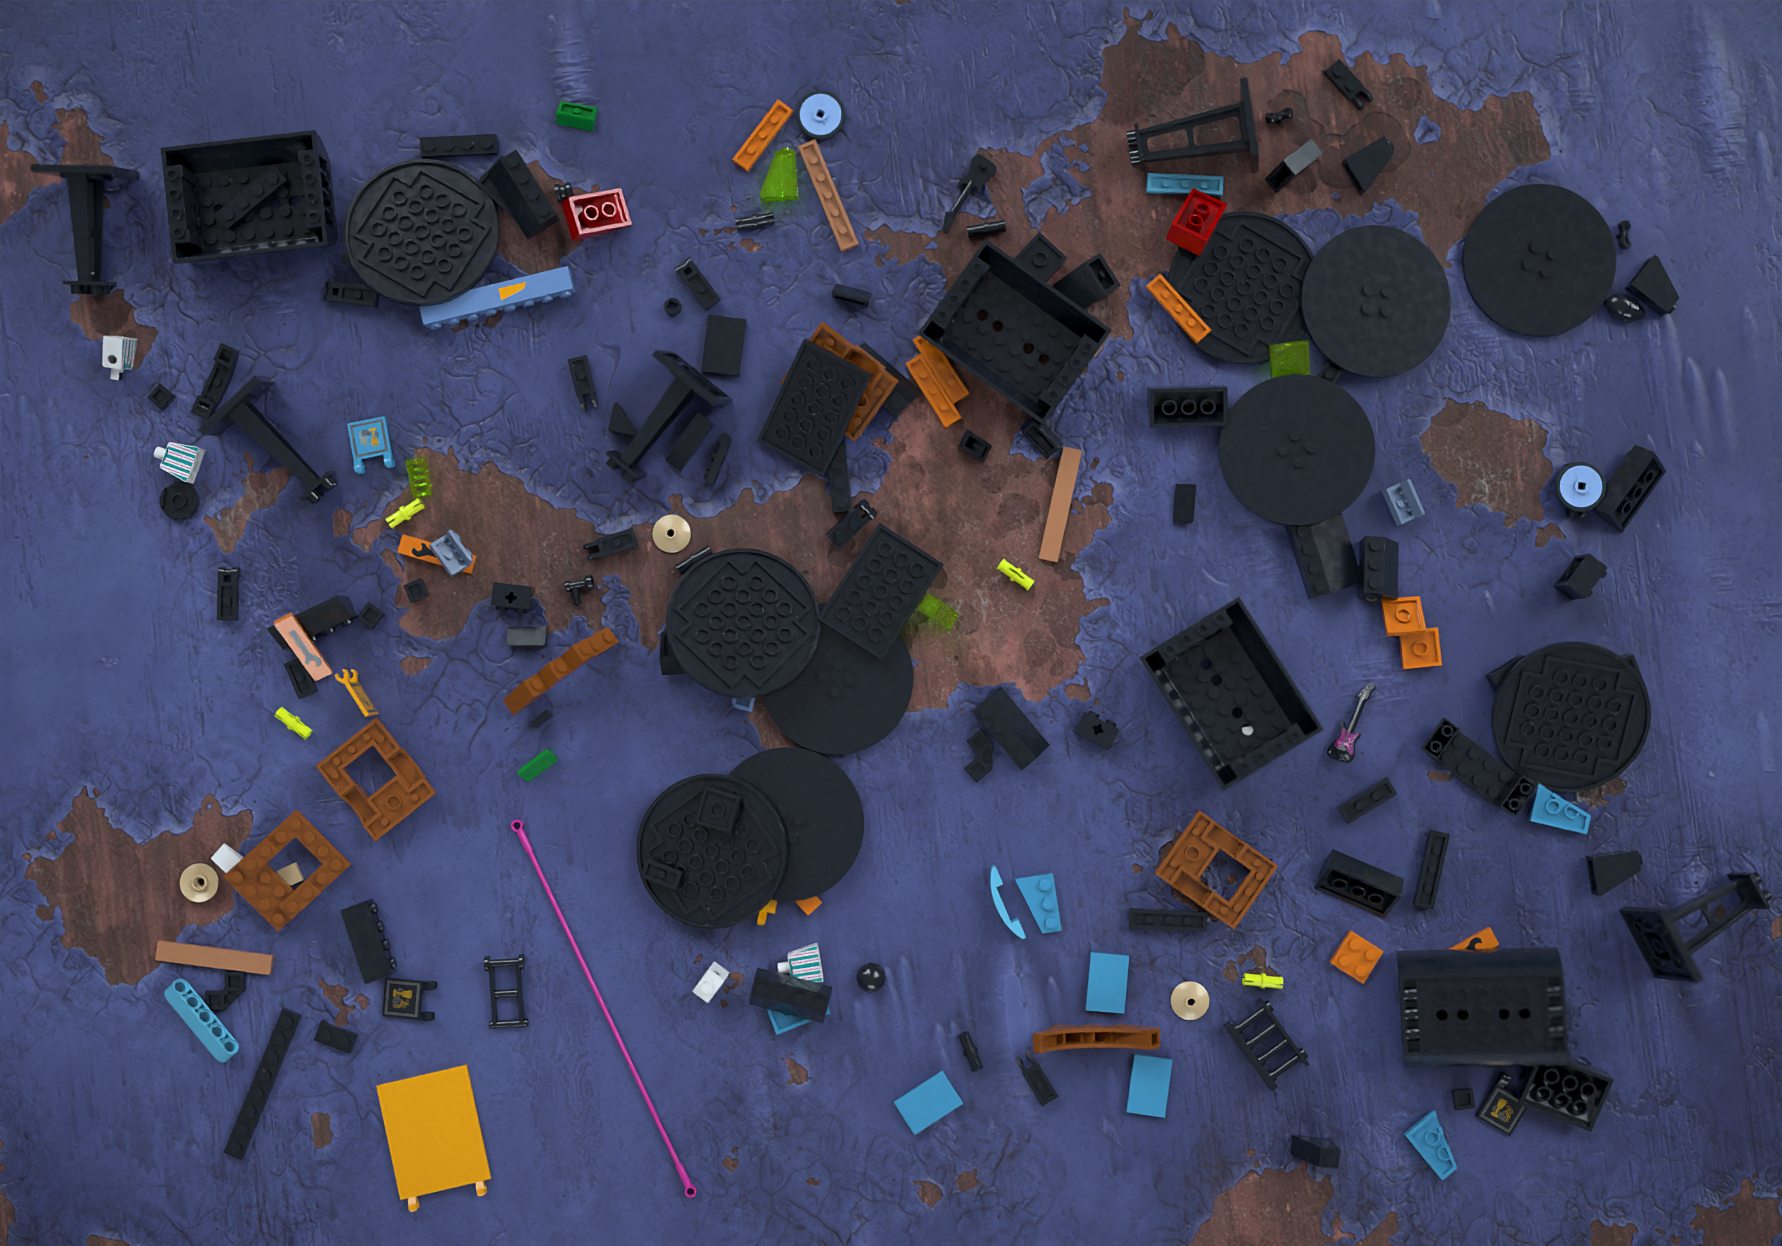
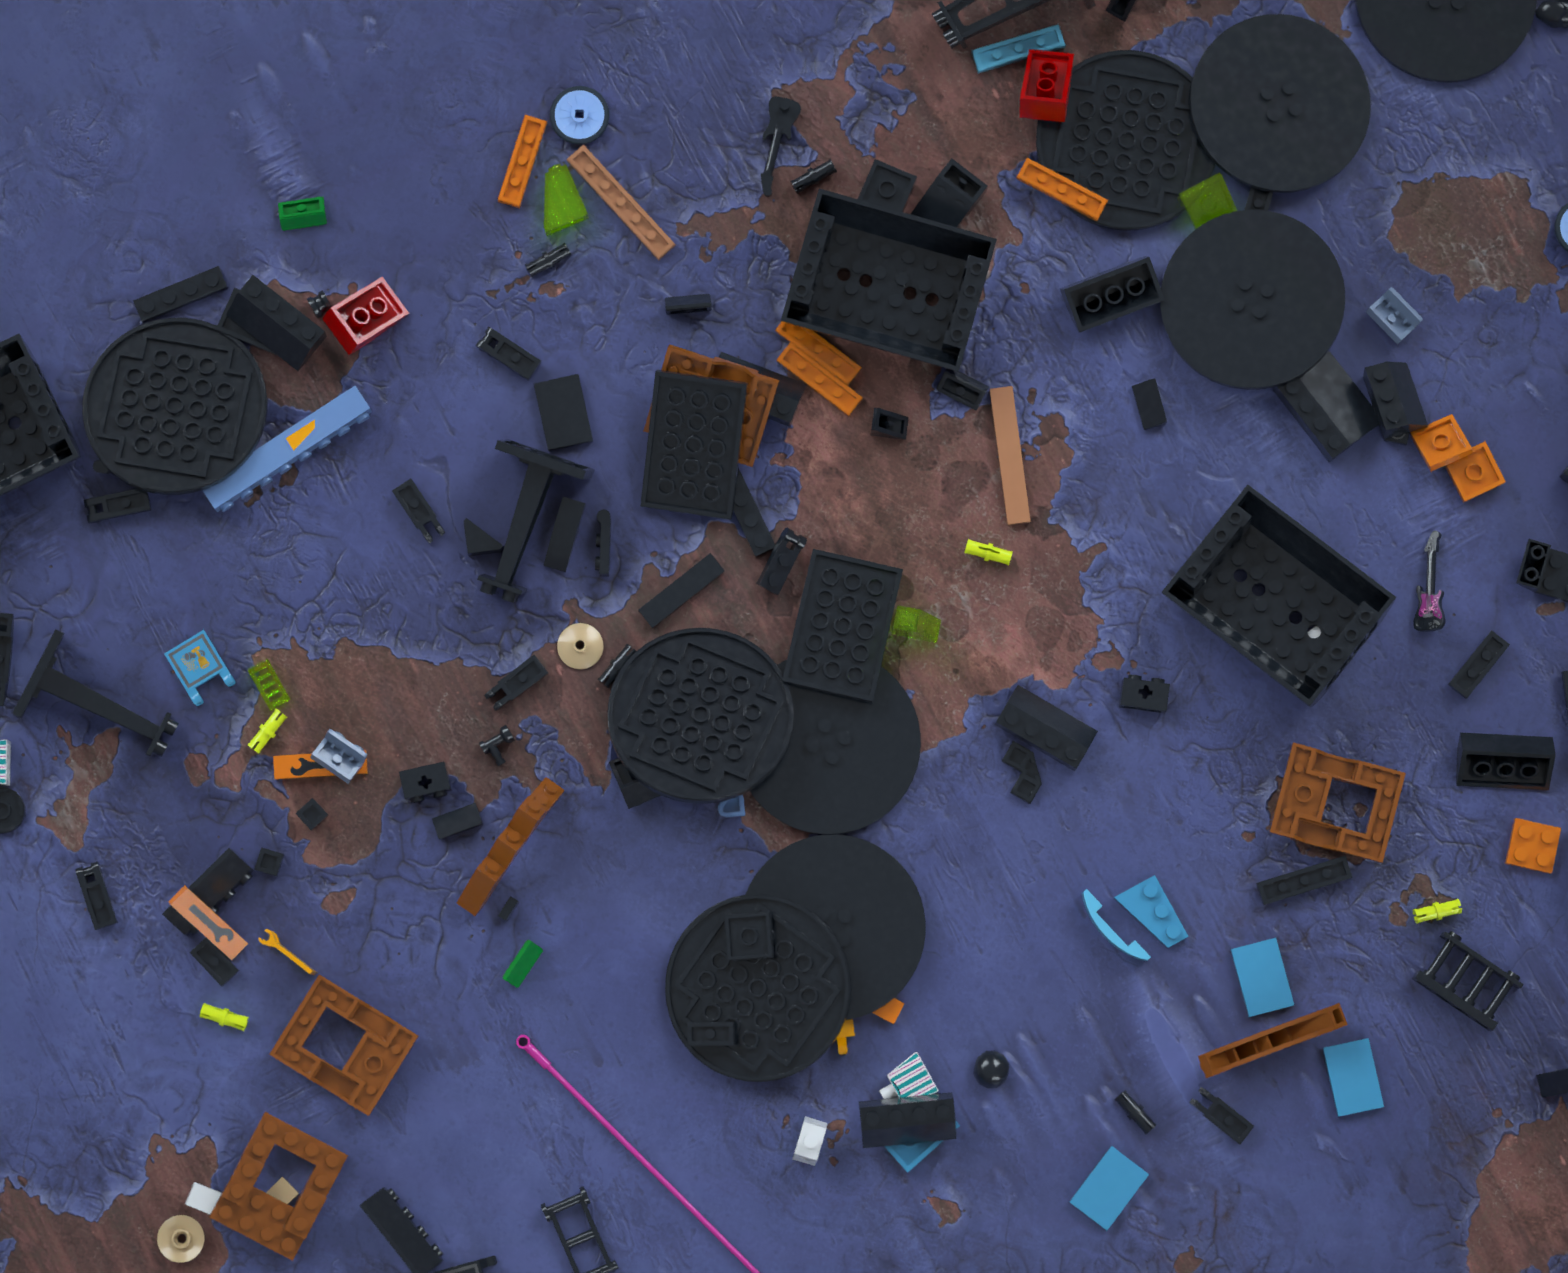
camera: 25 degrees left, 5 degrees down
black bush [664,298,682,316] -> none
tan dish [1171,981,1209,1020] -> none
none -> black tile [638,553,725,629]

